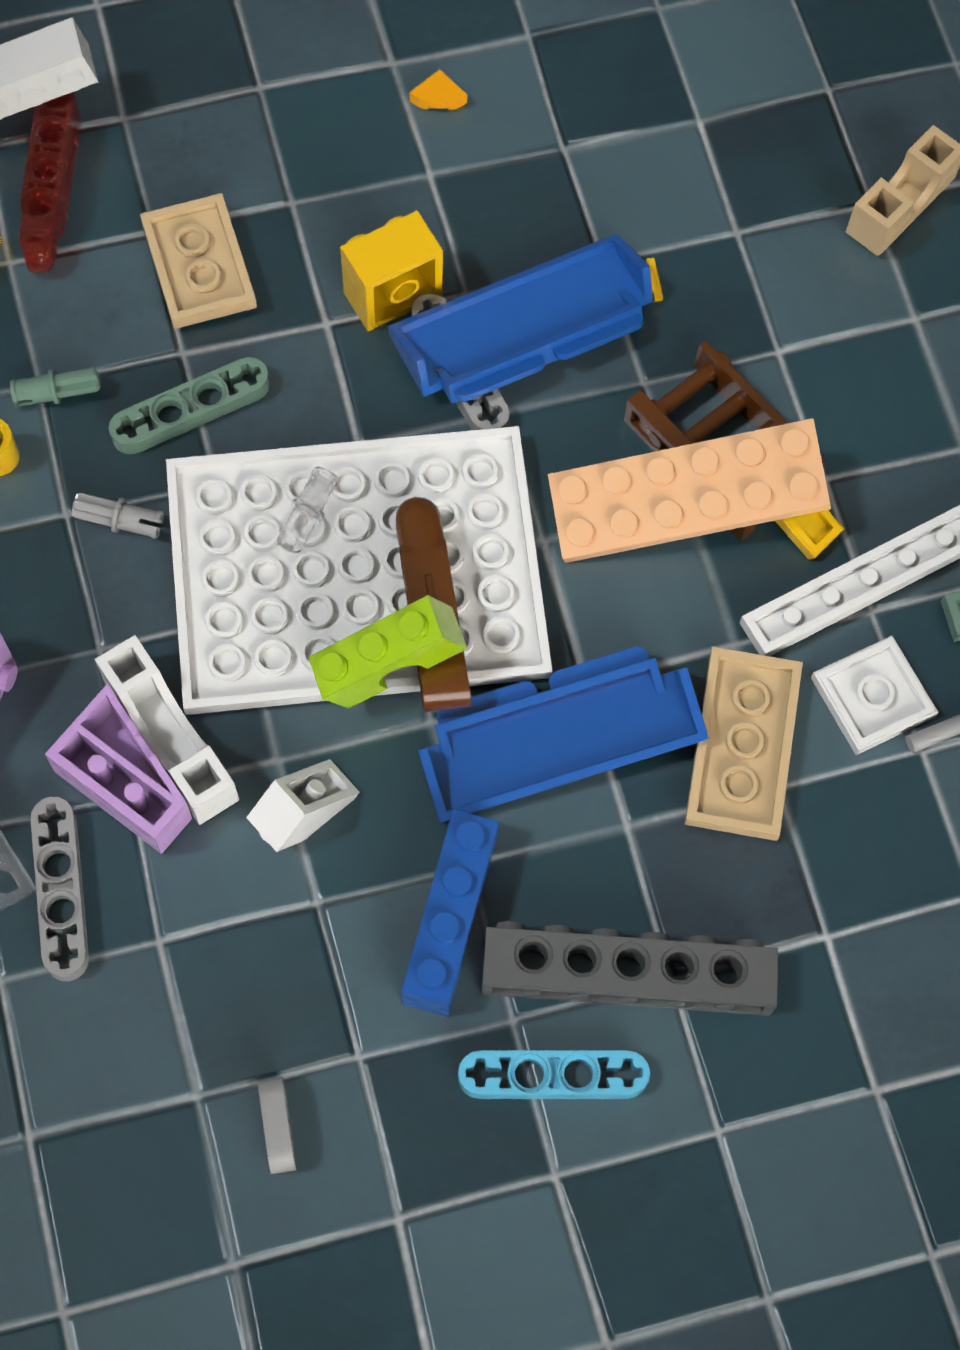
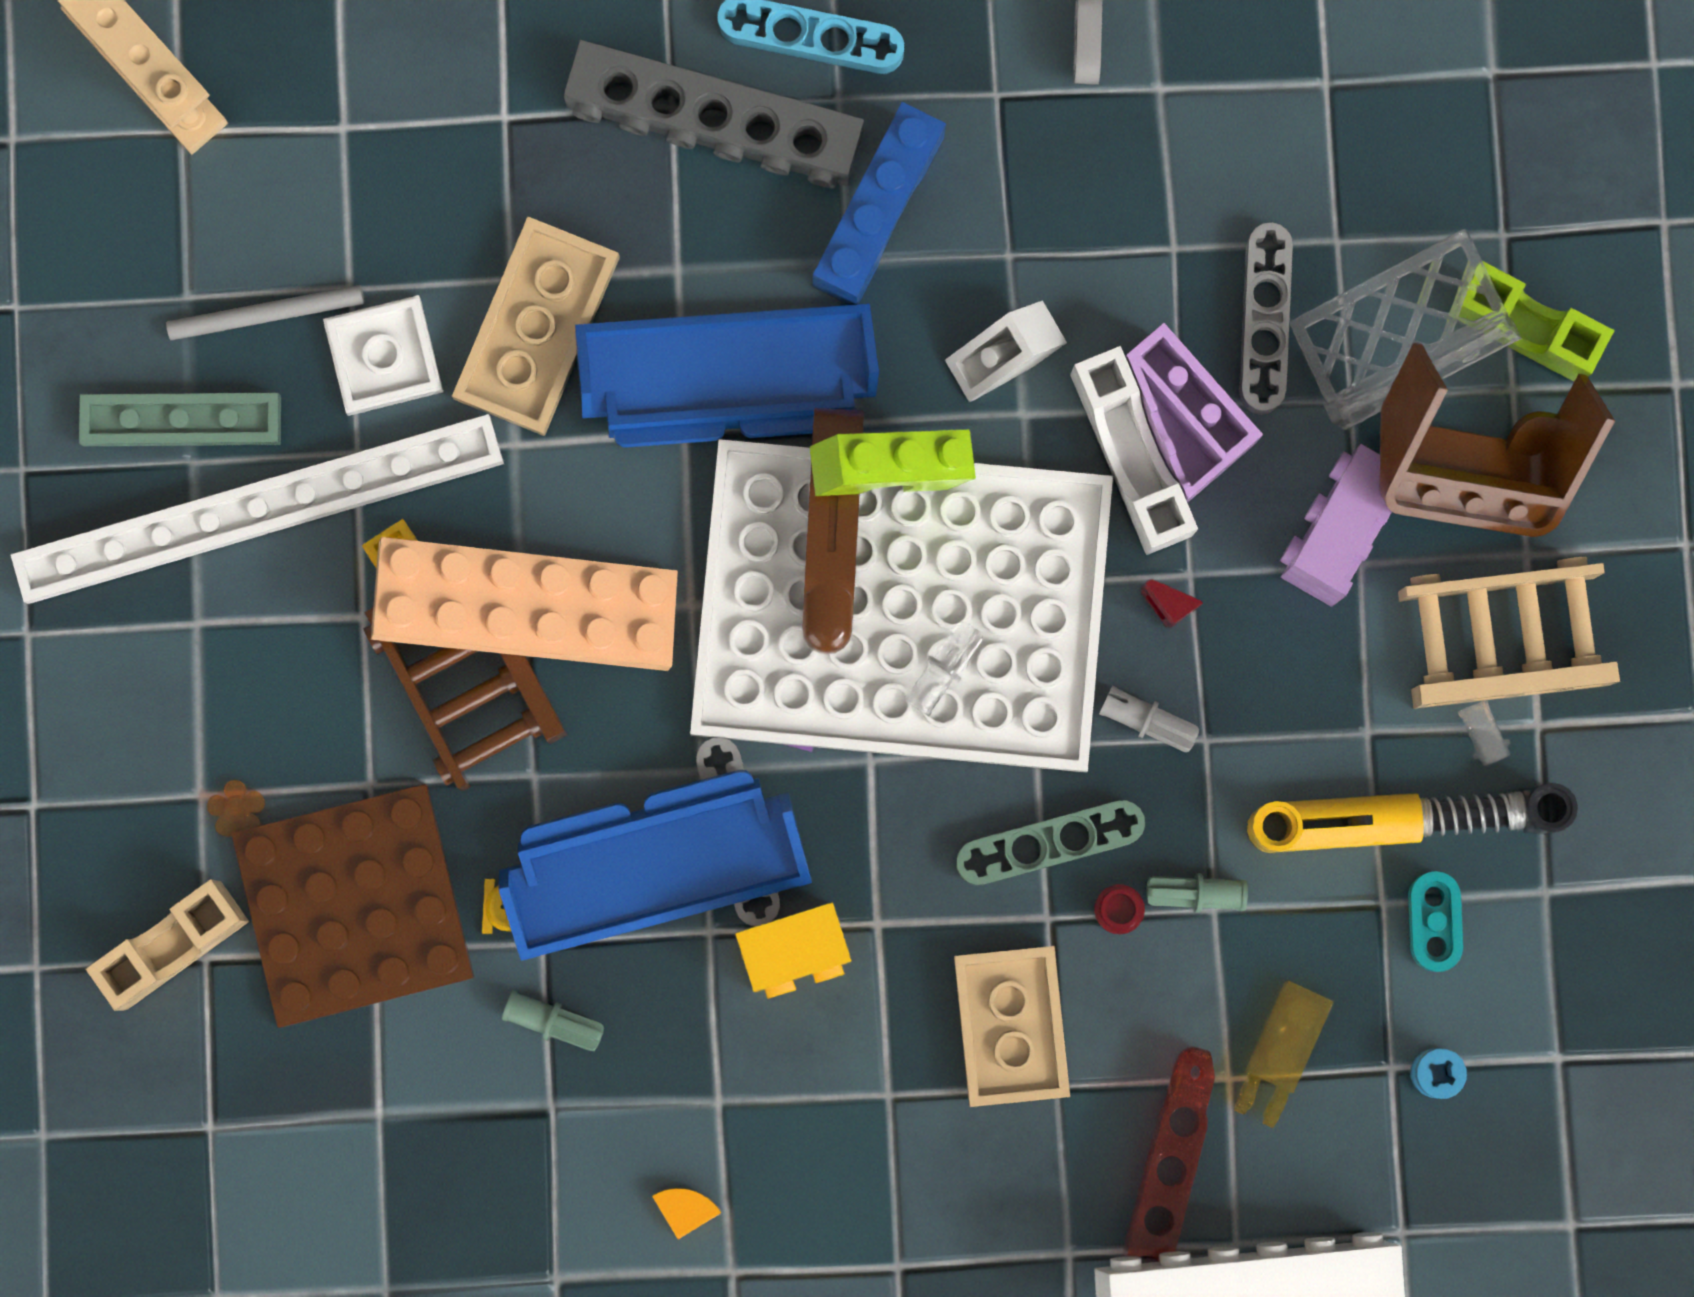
camera: 170 degrees left, 15 degrees up
none -> clear orange plant [207,780,265,837]
none -> reddish brown plate [231,784,475,1028]
none -> sand green axle [502,990,604,1051]
none -> dark red plate [1094,884,1145,935]
none -> dark red slope [1141,579,1203,629]

